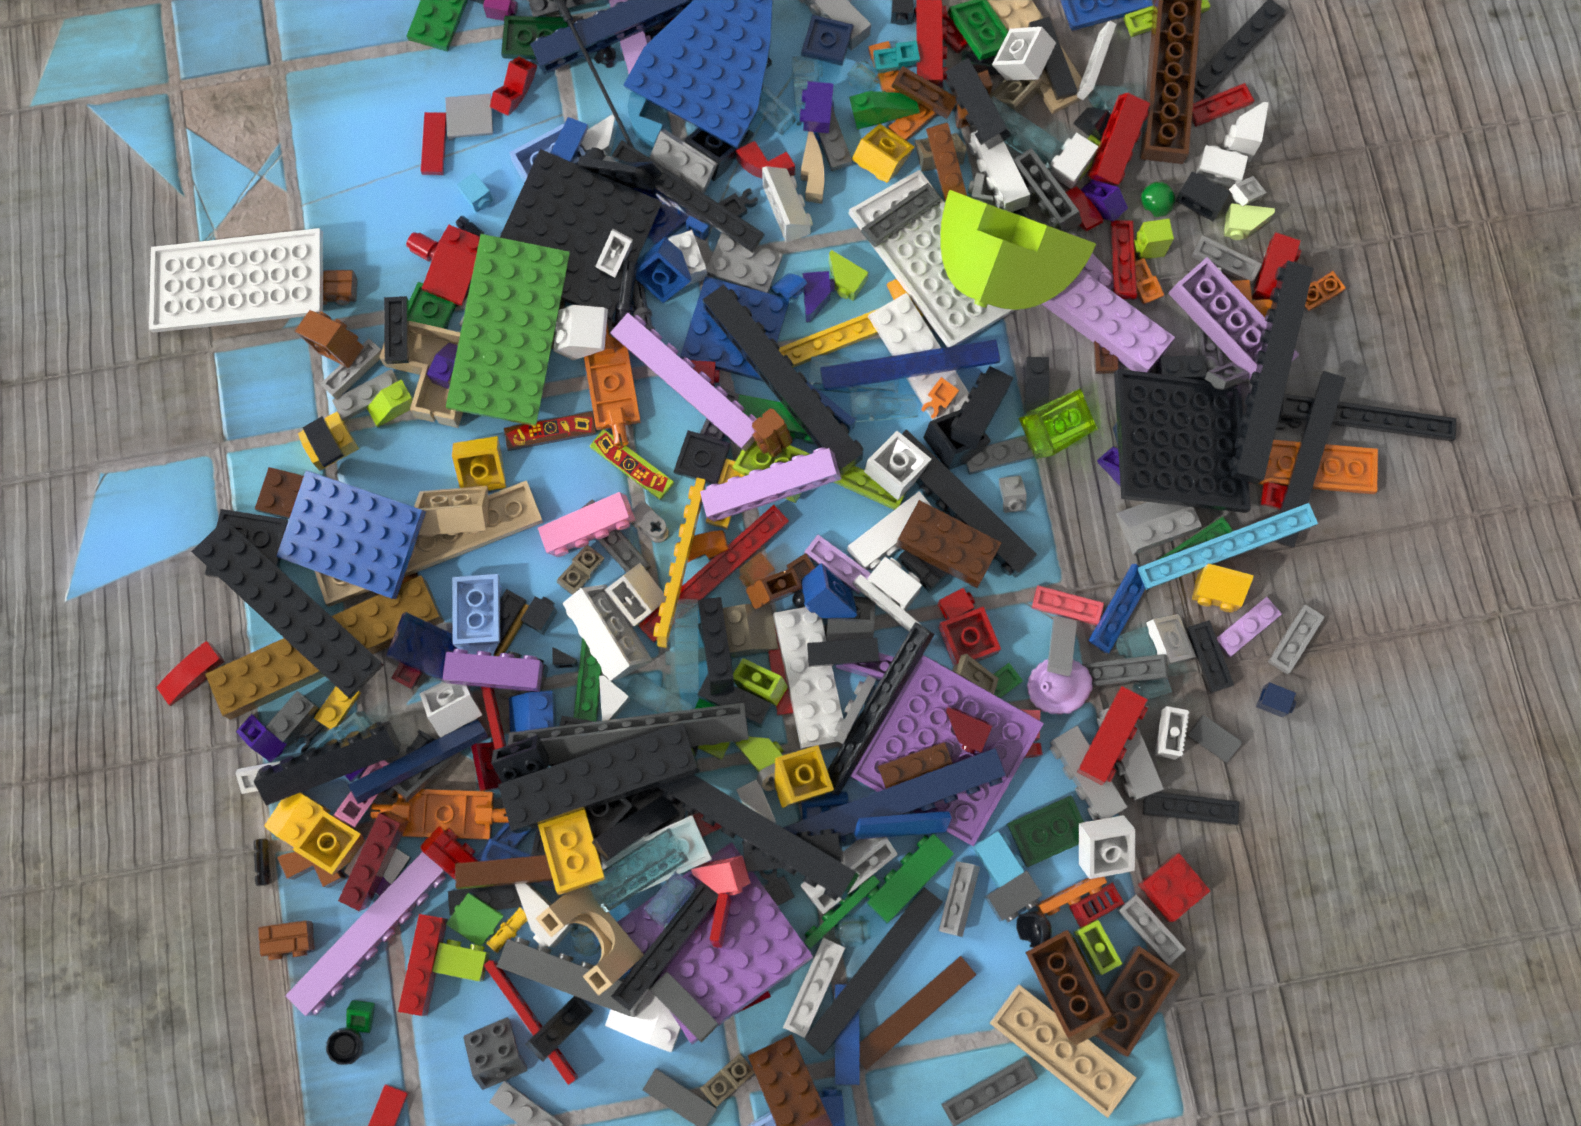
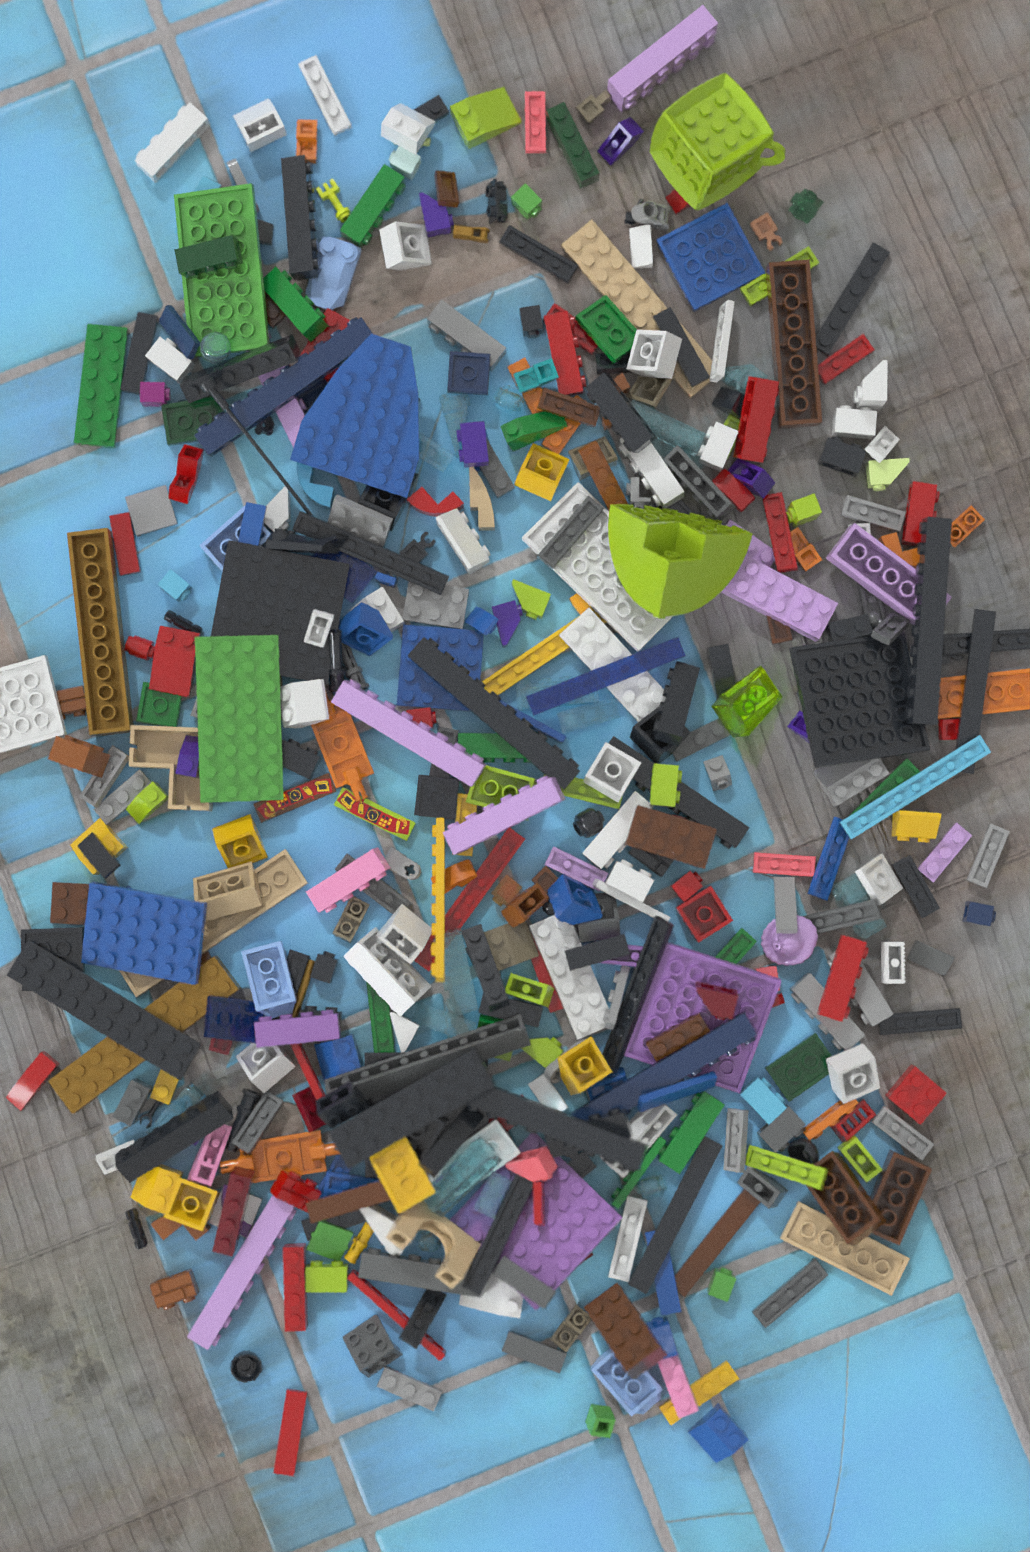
camera: 10 degrees left, 10 degrees up
dark purple slope [236,714,287,762] -> none
green slope [346,1000,375,1033] -> none
dark blue tile [348,719,488,804] -> none
black plate [384,296,409,364] -> none
black slope [552,647,579,668] -> none
dark orange brick [752,408,793,457] -> none
orange plate [921,377,960,419] -> none
dark tan plate [952,654,999,694] -> none
green hair [1141,182,1175,217] -> none
none -> pearl gold brick [67,528,134,737]
none -> black brick [281,734,321,780]
none -> black head [573,808,604,838]
none -> lime brick [649,763,682,808]
none -> bright green brick [707,1267,736,1302]
none -> dark grey slope [737,1166,788,1209]
none -> lime plate [745,1145,828,1190]

